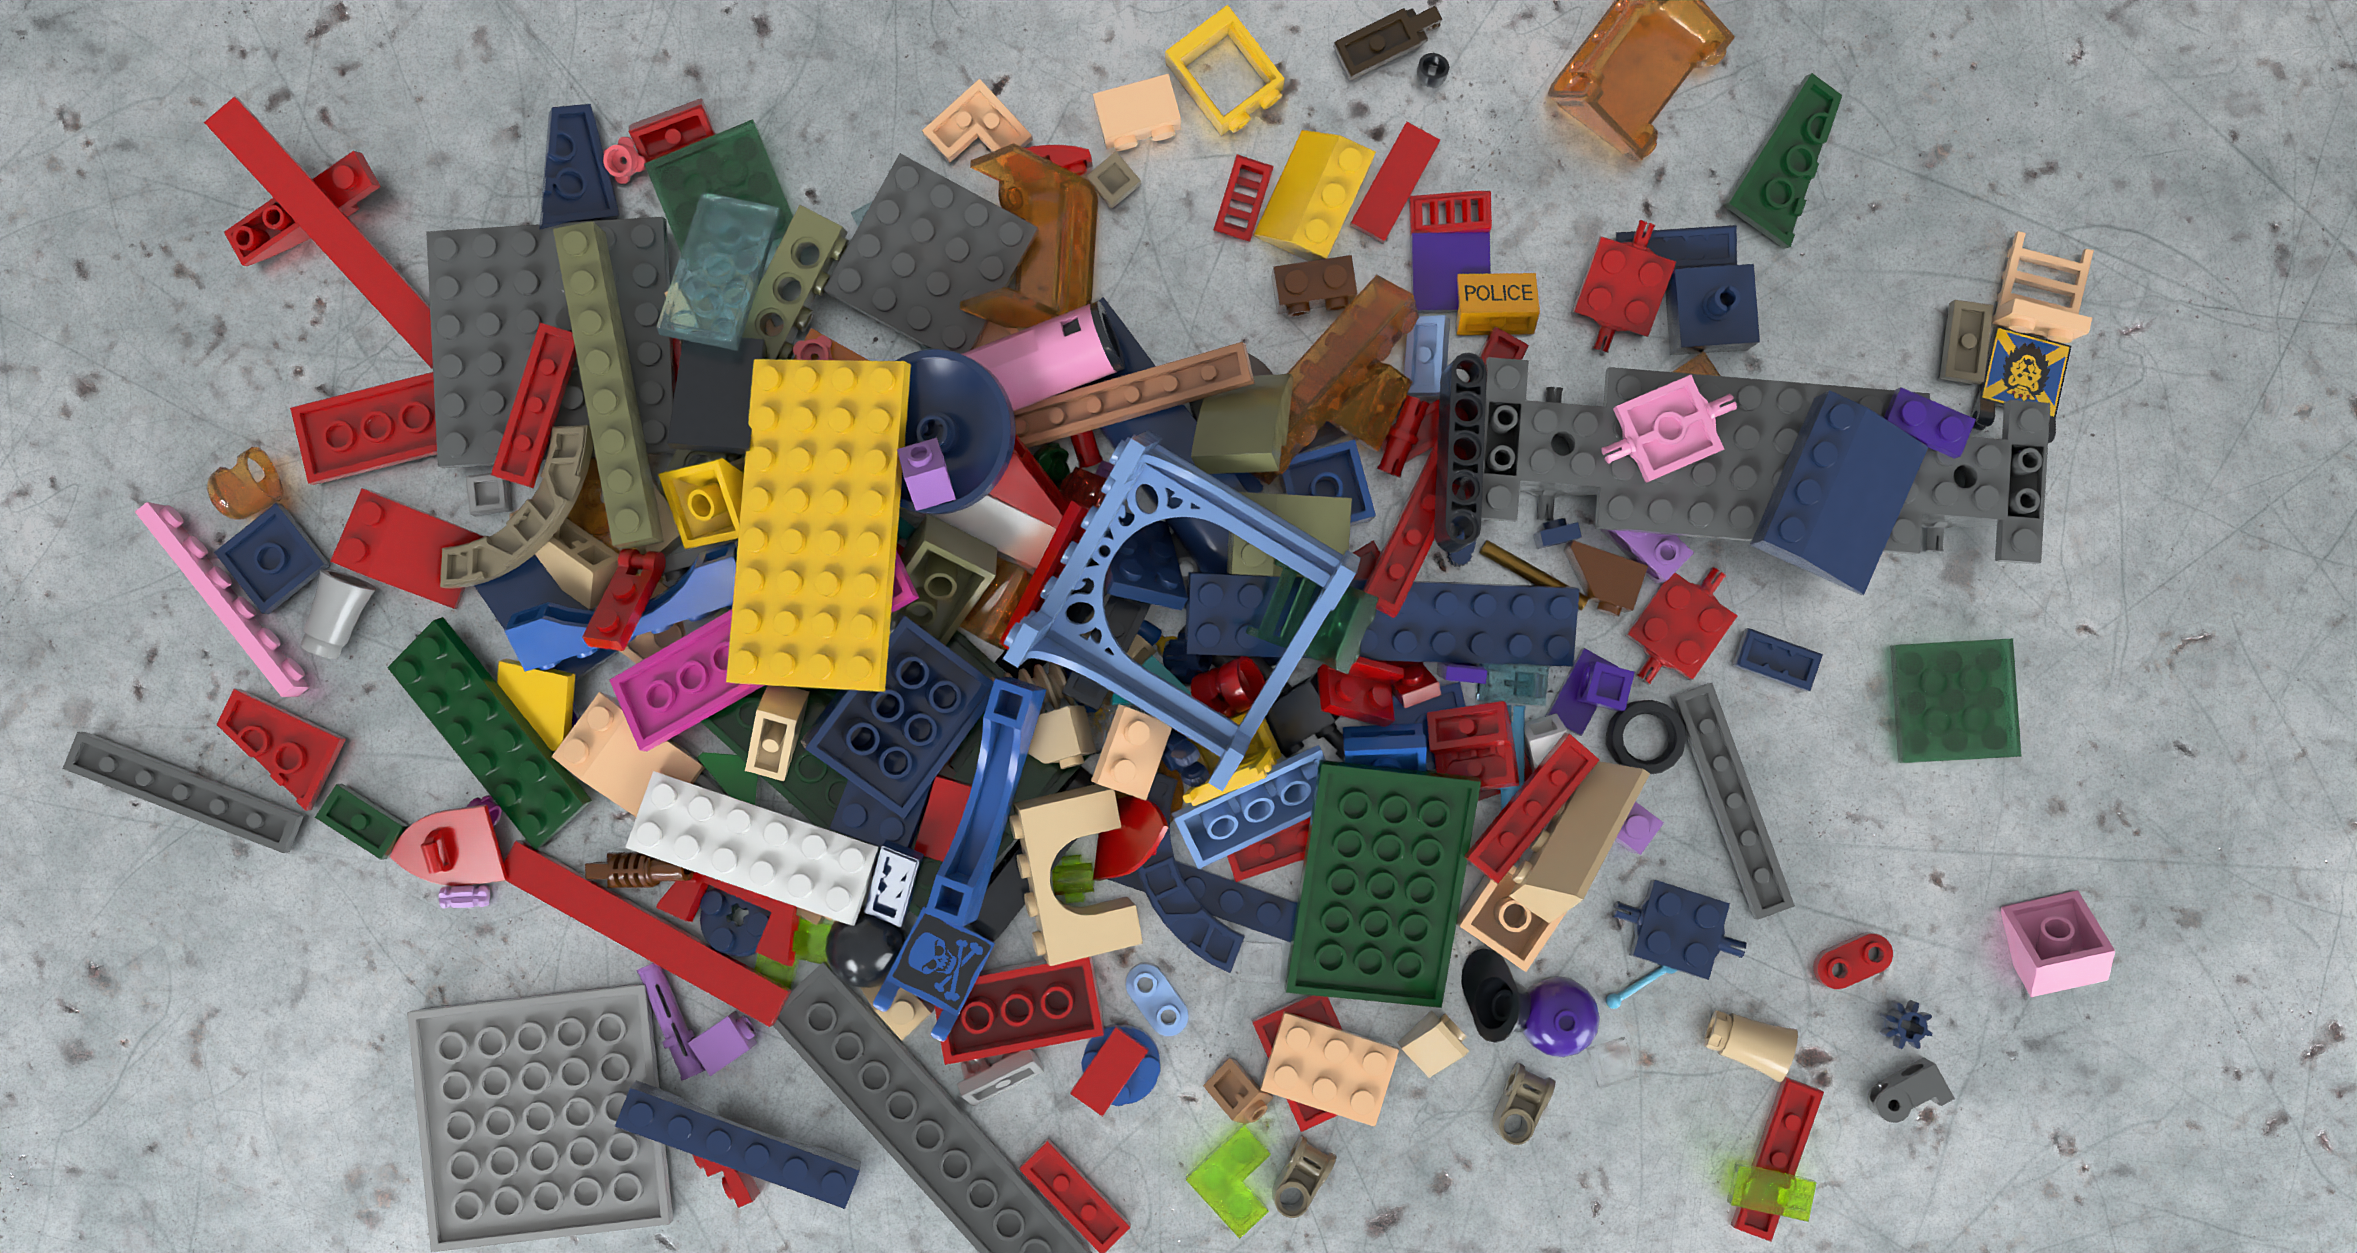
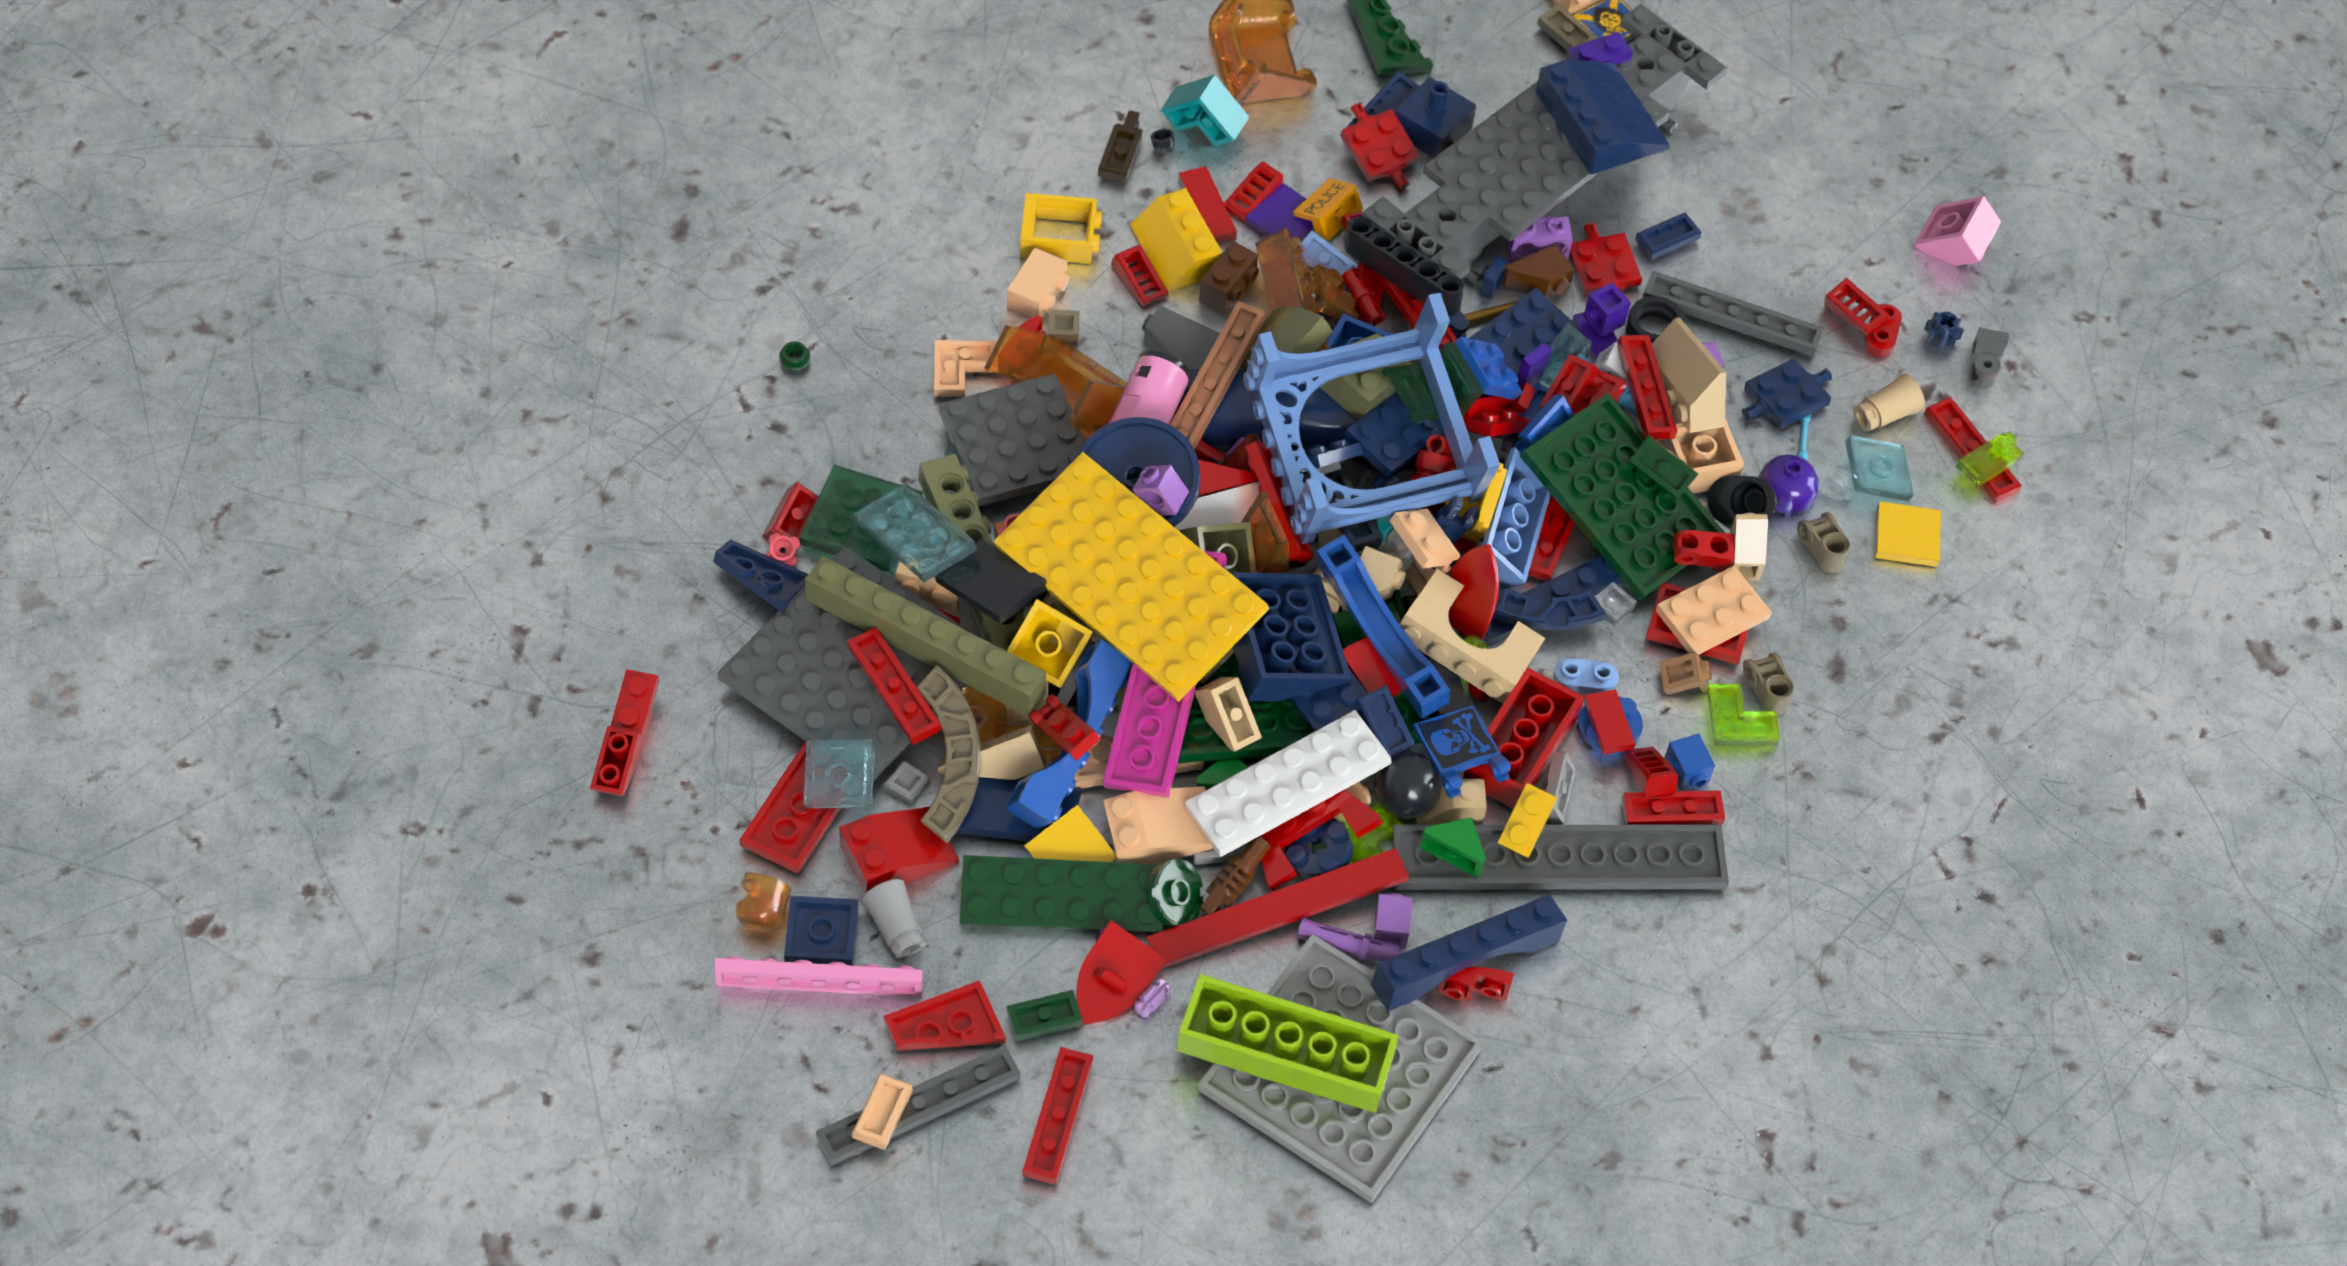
camera: 50 degrees left, 30 degrees down
red tile [204,96,433,369] -> none
bright pink plate [1601,375,1737,483] -> none
clear green plate [1890,638,2022,763] -> none
none -> clear light blue plate [803,739,875,808]
none -> light nougat tile [852,1073,913,1150]
none -> red plate [1022,1047,1094,1185]
none -> dark grey slope [1142,305,1220,369]
none -> dark green tile [1147,859,1204,927]
none -> teal brick [1160,75,1249,147]
none -> lime brick [1176,974,1399,1113]
none -> green slope [1420,817,1486,879]
none -> red axle [1426,434,1453,459]
none -> blue plate [1452,337,1523,400]
none -> yellow plate [1498,783,1558,858]
none -> red slope [1622,746,1678,797]
none -> dark green plate [1629,435,1698,499]
none -> blue brick [1664,733,1715,791]
none -> red leg [1673,530,1735,572]
none -> red slope [1824,277,1889,336]
none -> clear light blue tile [1845,435,1914,501]
none -> yellow tile [1875,501,1941,567]

